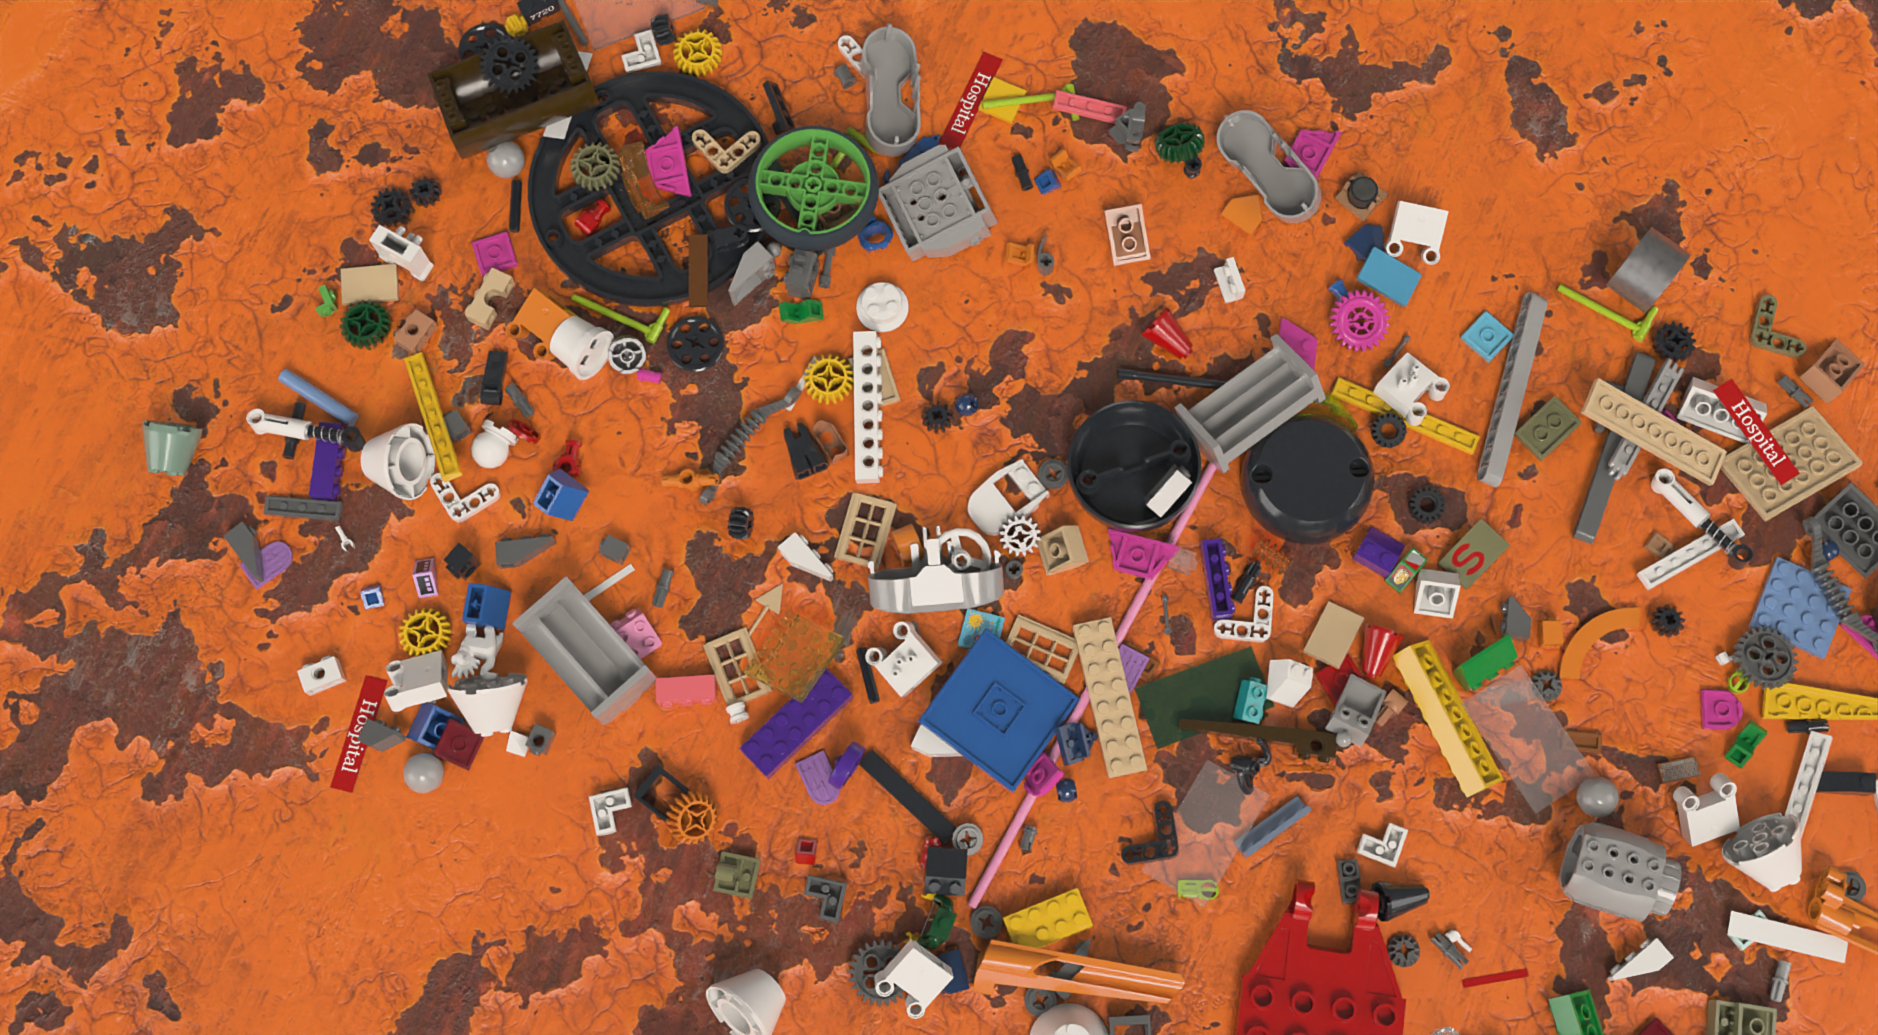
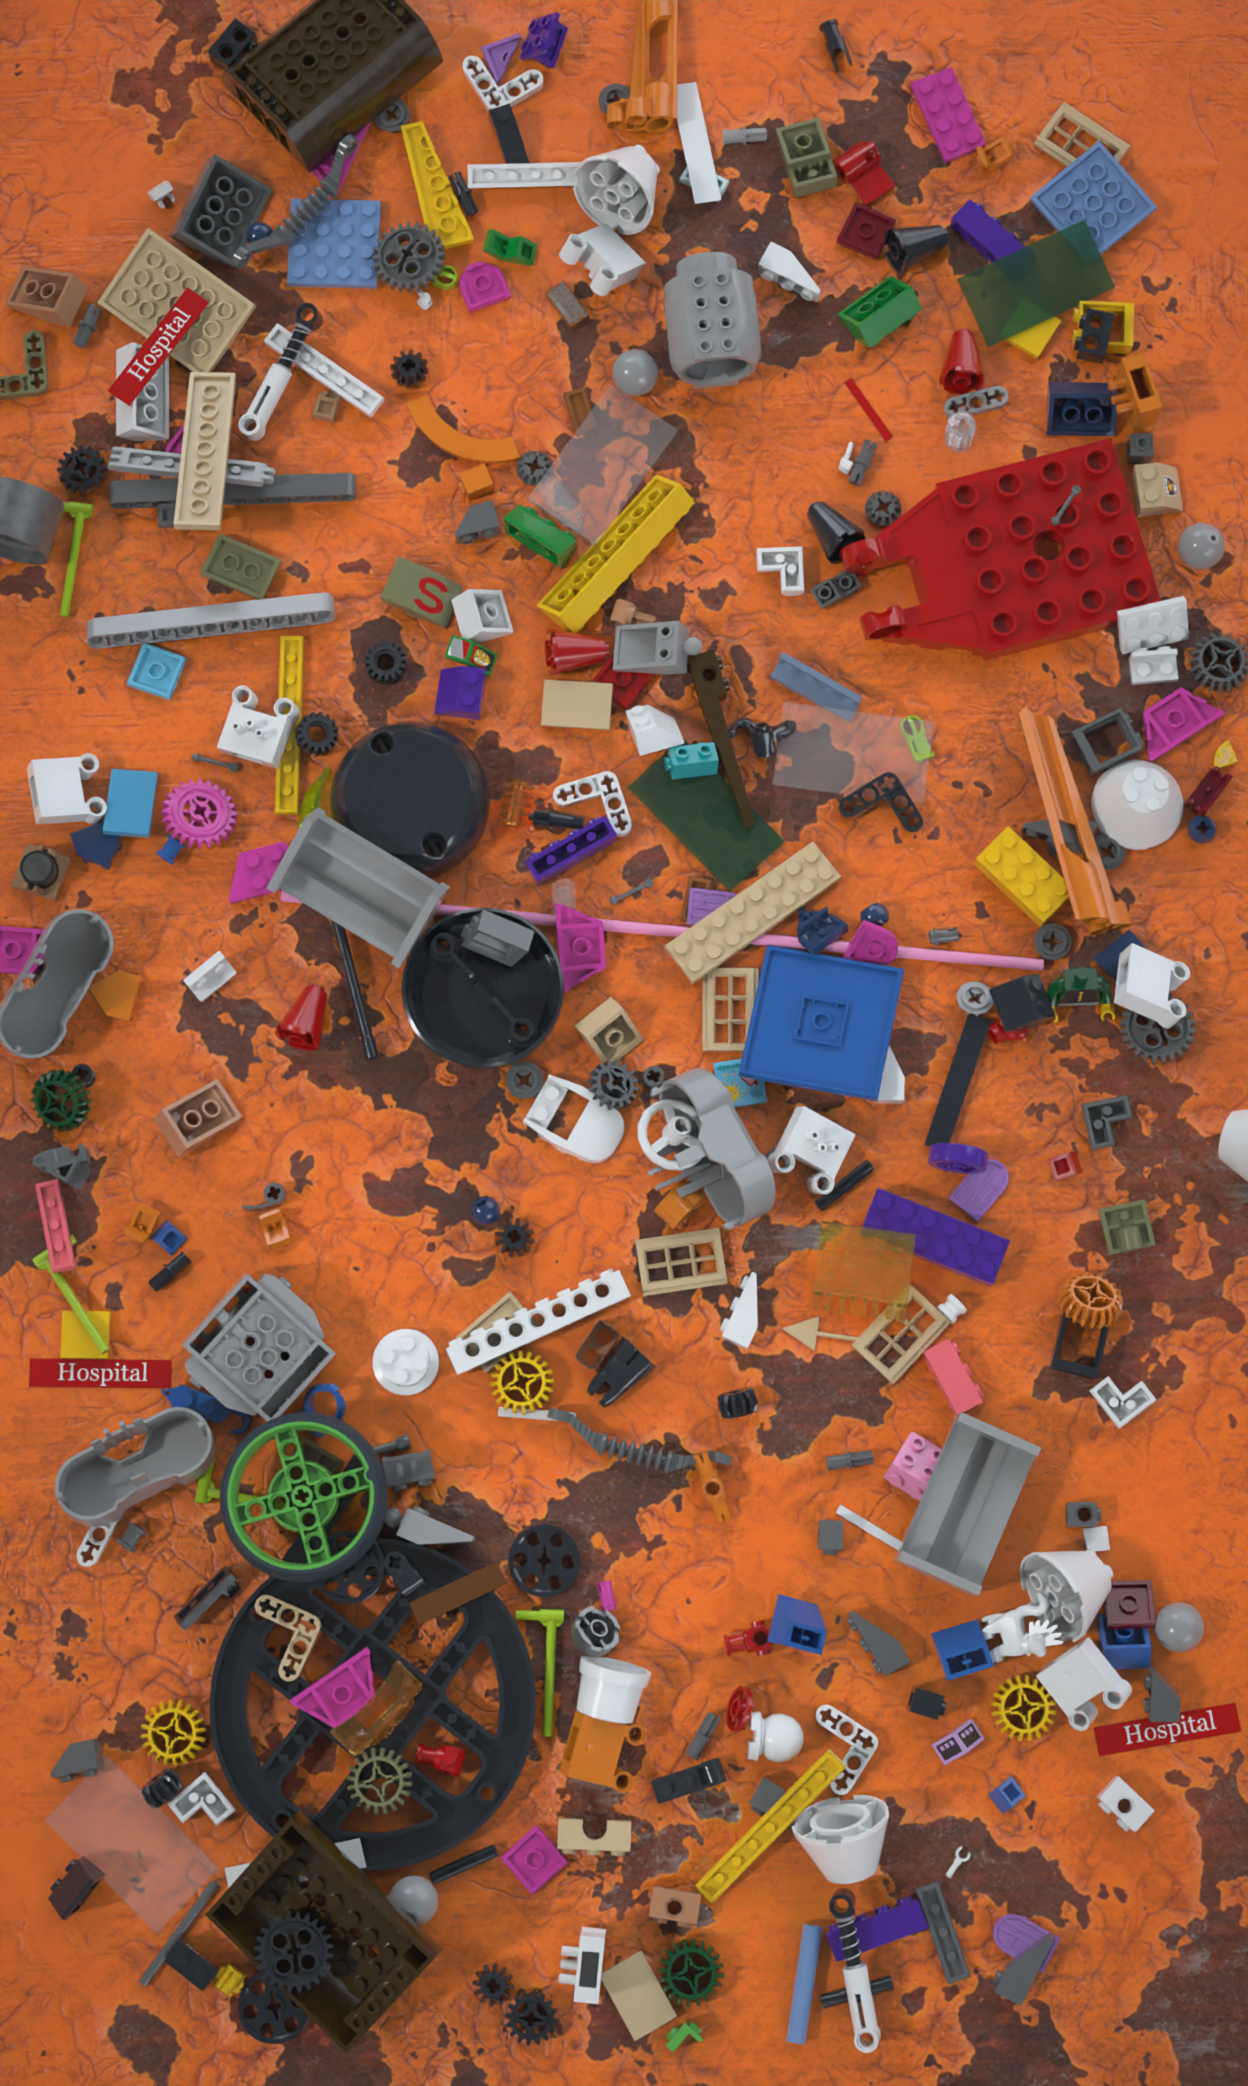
camera: 115 degrees left, 5 degrees up
green slope [779,299,824,324] -> none

